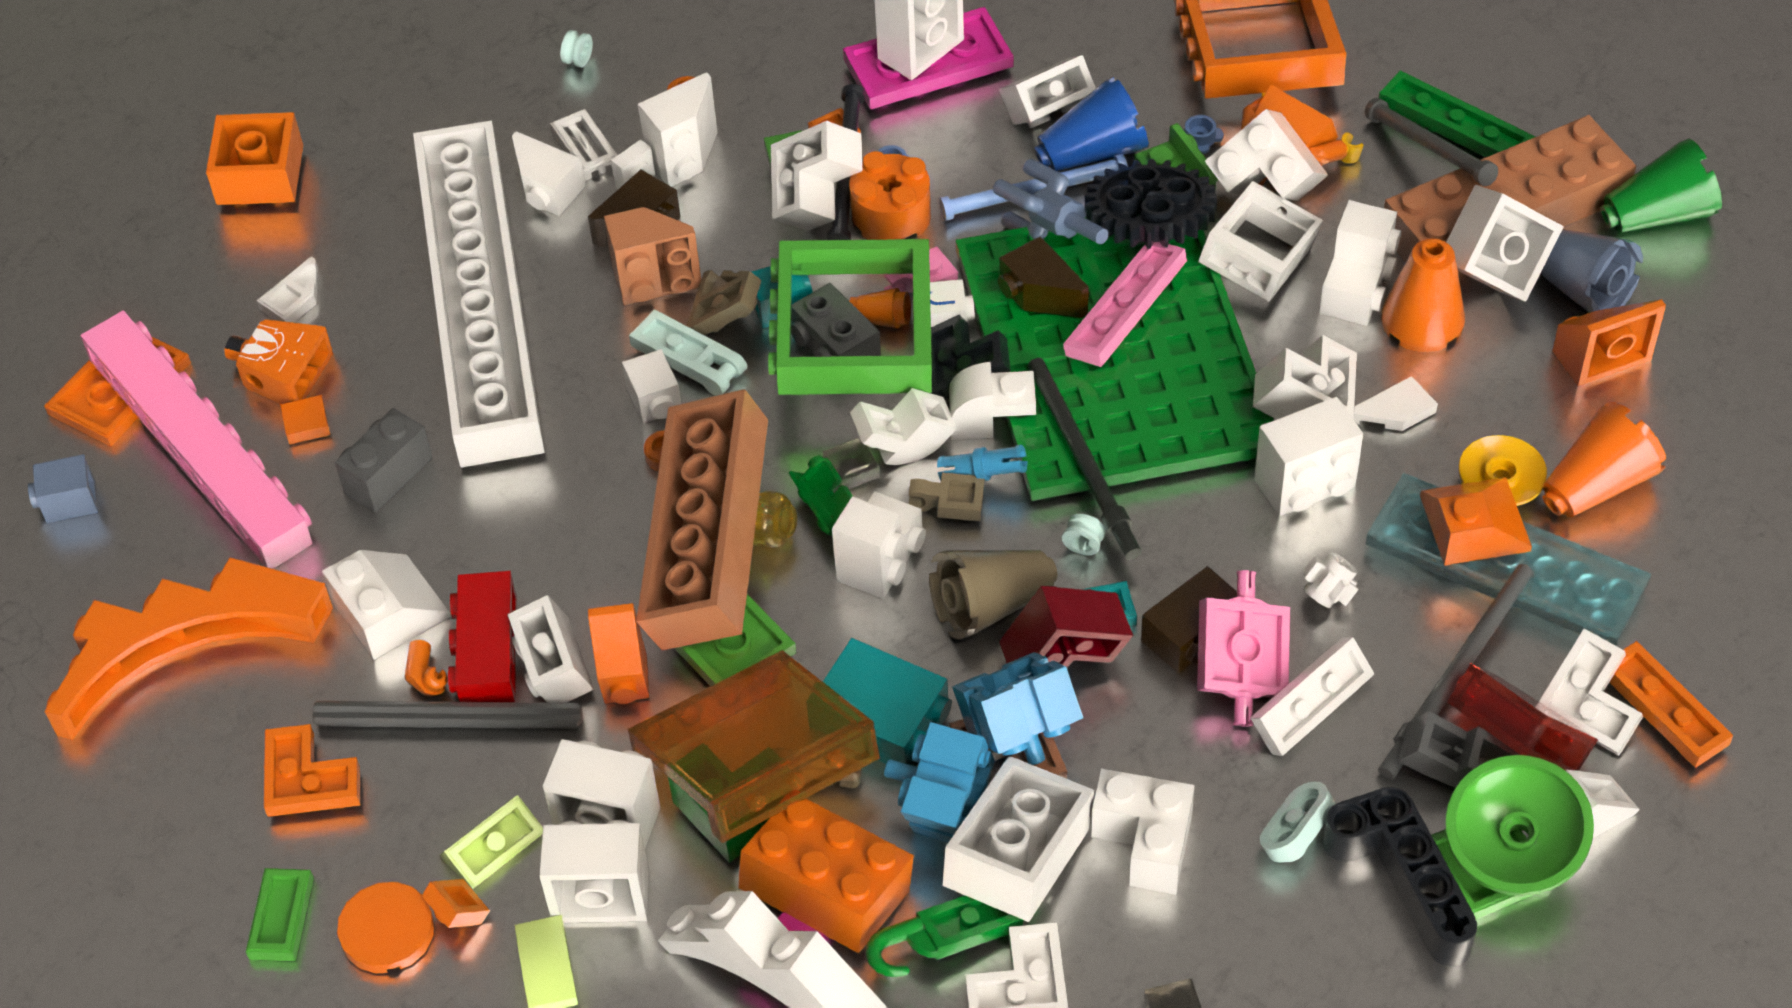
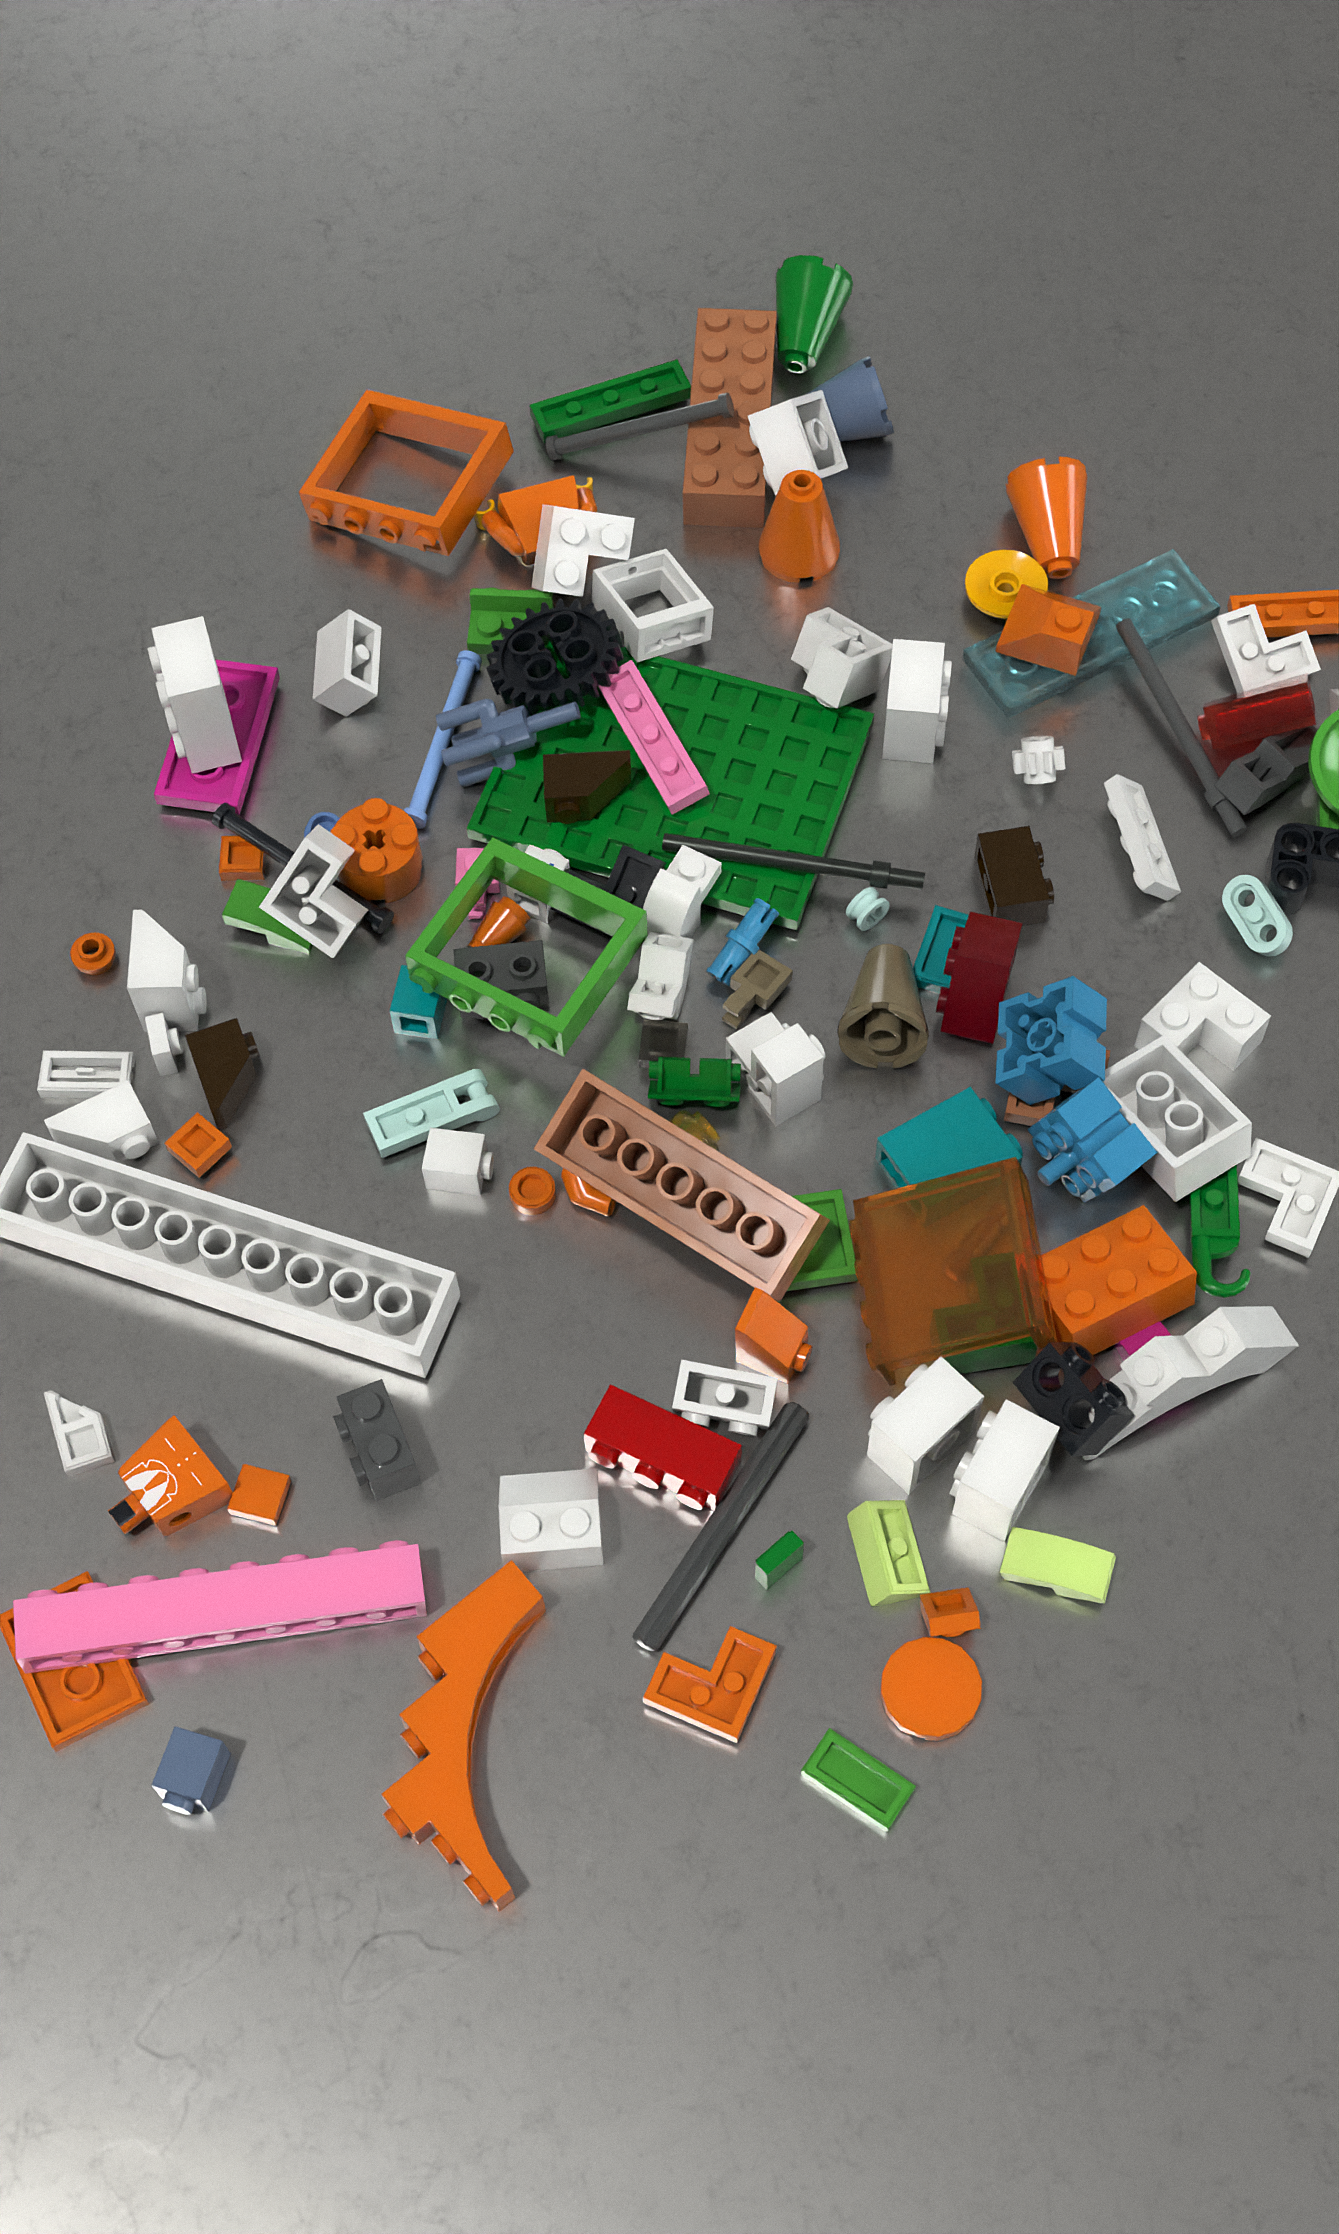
camera: 60 degrees left, 10 degrees up
orange arm [404,640,448,697] -> none
nougat slope [604,207,701,306] -> none
dark tan wing [686,270,761,336] -> none
blue cone [1034,77,1149,172] -> none
medium blue plate [1183,115,1224,154] -> none
bright pink plate [1197,570,1290,727] -> none
white brick [1319,200,1401,326] -> none
white tile [1353,376,1438,431] -> none
orange slope [1552,299,1666,386] -> none
none -> orange plate [164,1112,232,1178]
none -> green tile [755,1531,804,1590]
none -> black brick [1013,1342,1134,1456]

